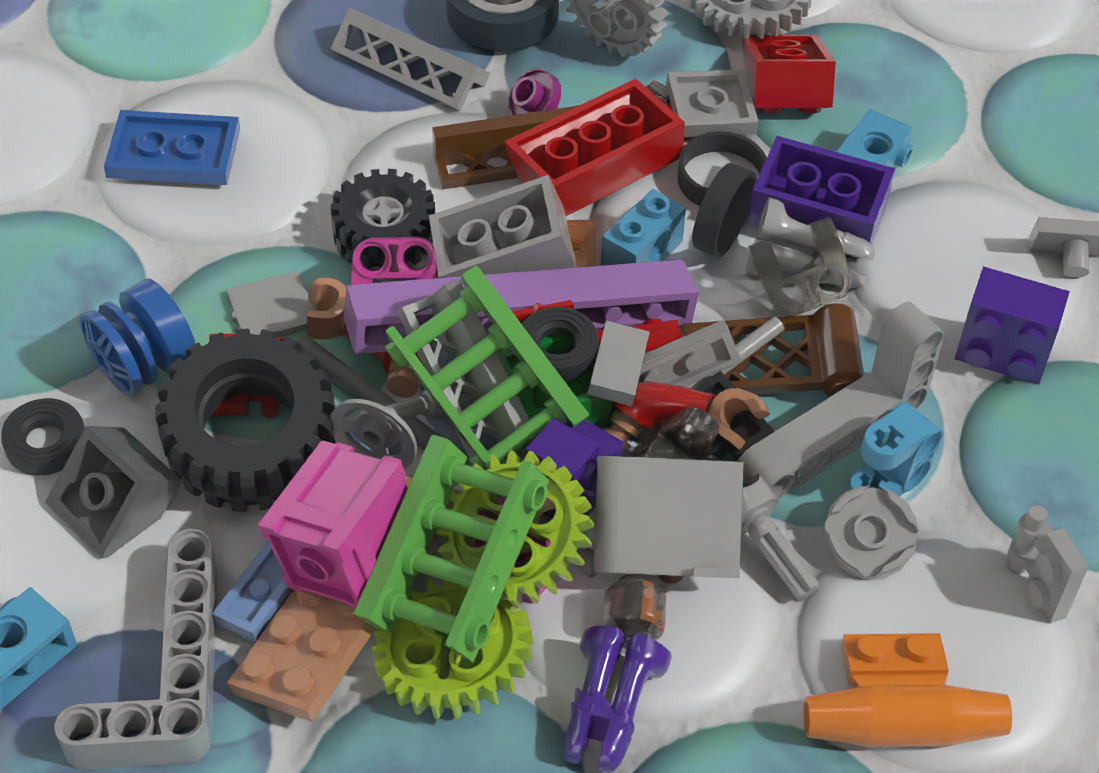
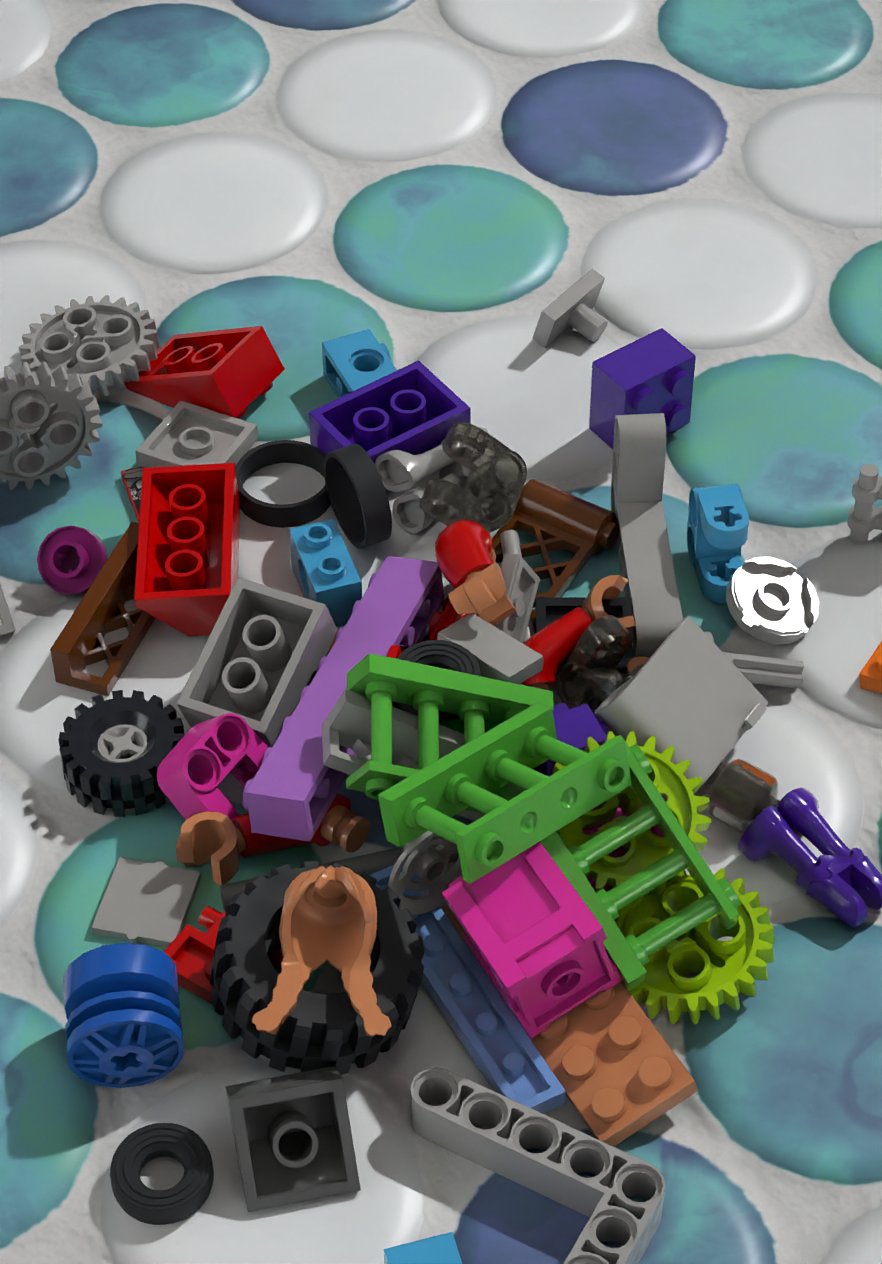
camera: 55 degrees left, 5 degrees down
none -> nougat hair [252,865,392,1036]
none -> bright green fence [378,702,632,884]
none -> piece [435,520,517,626]

